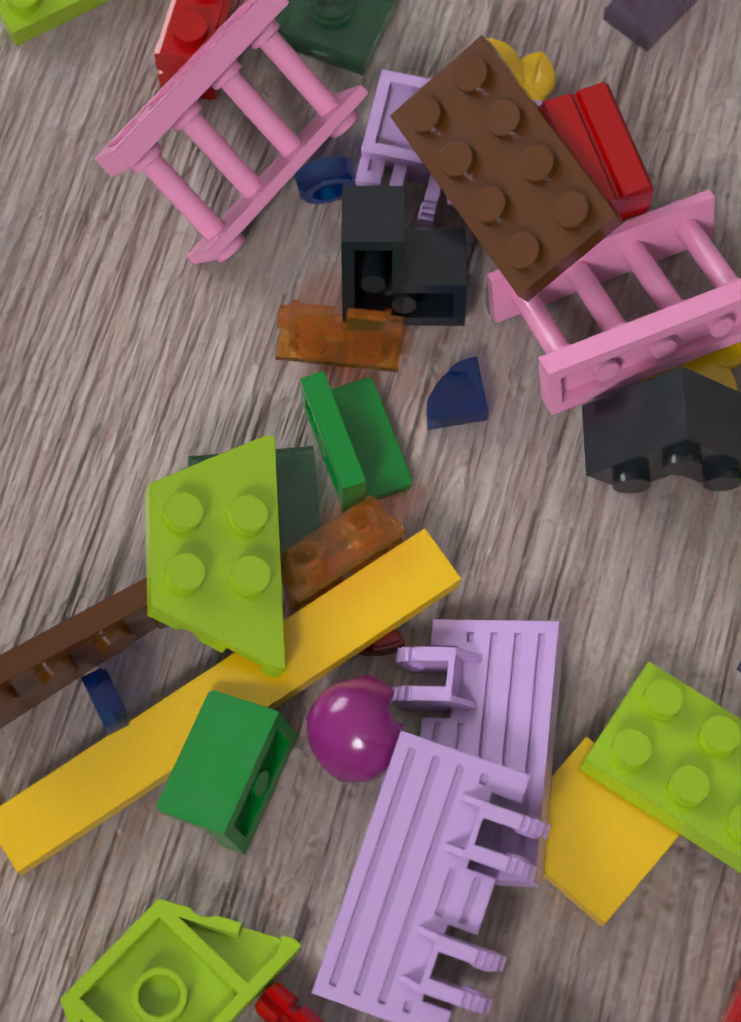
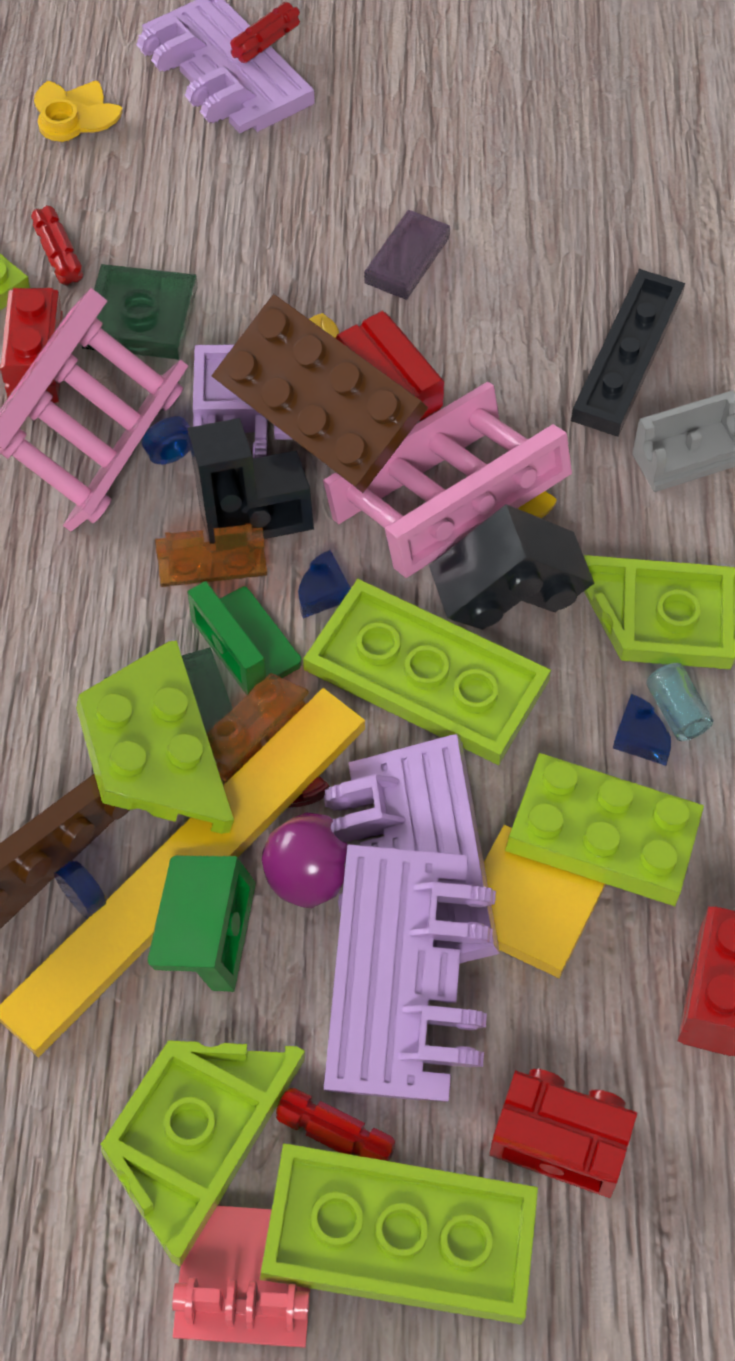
camera: 15 degrees left, 10 degrees down
none -> lime plate [303,579,551,766]

